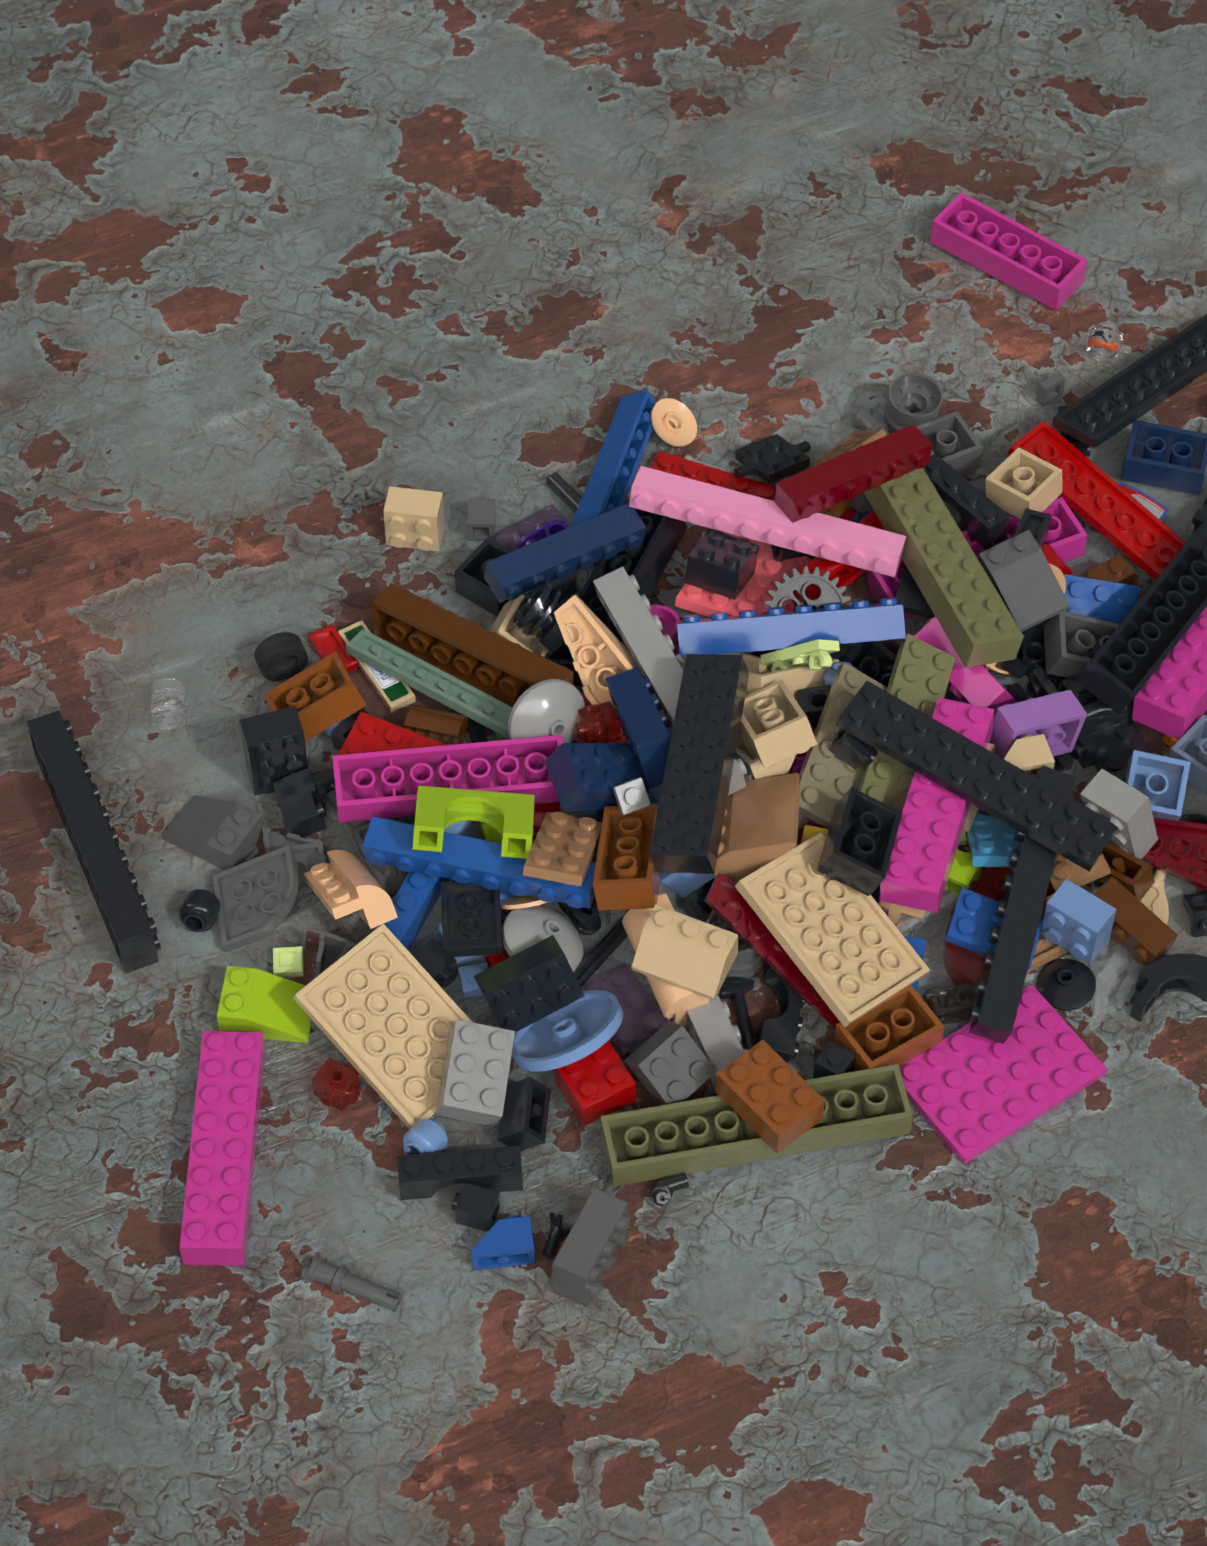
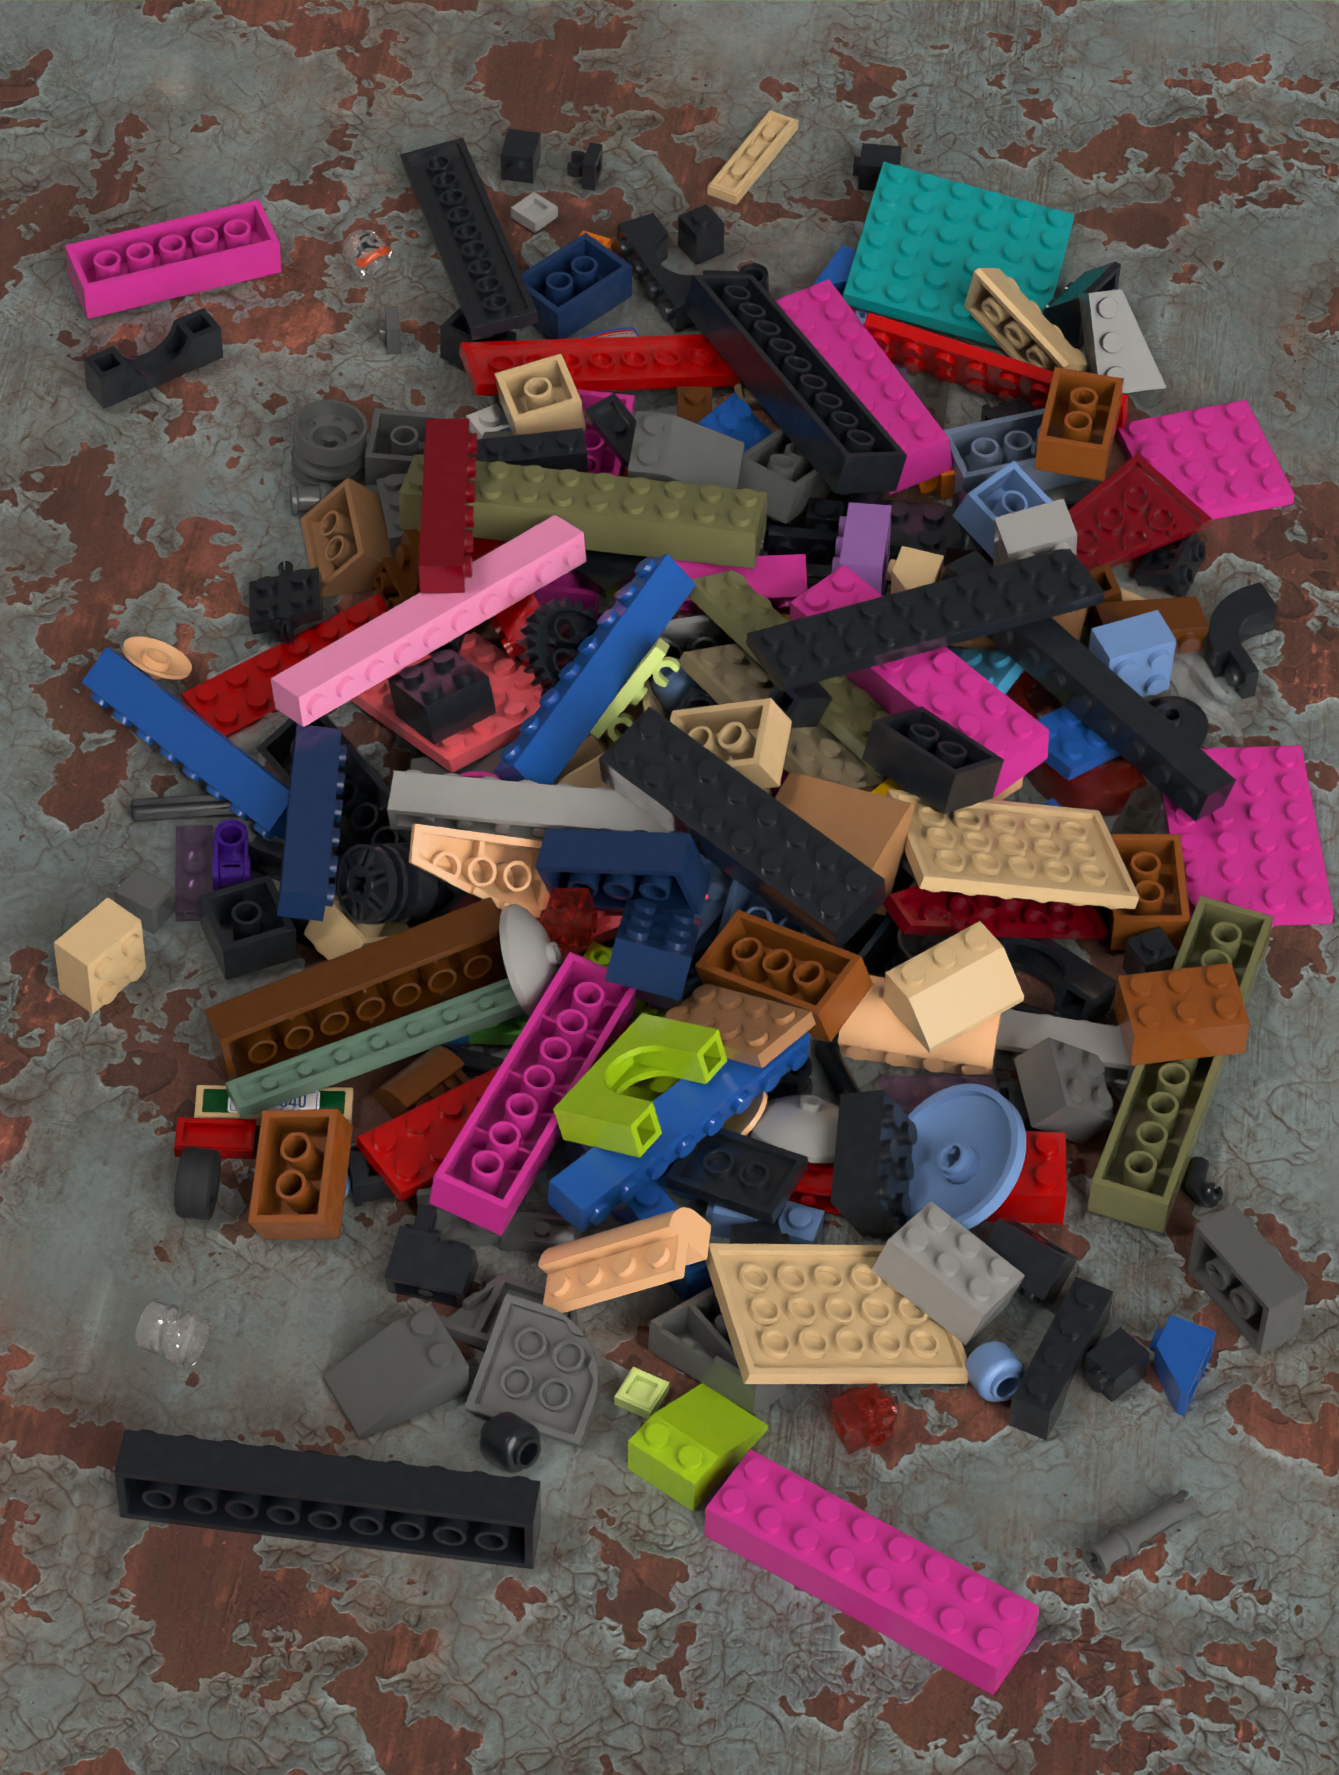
camera: 60 degrees left, 5 degrees down
black brick [240,706,308,796] -> none
black bar [542,1212,572,1259] -> none
light grey plate [612,777,651,815] -> none
none -> black arch [83,308,223,409]

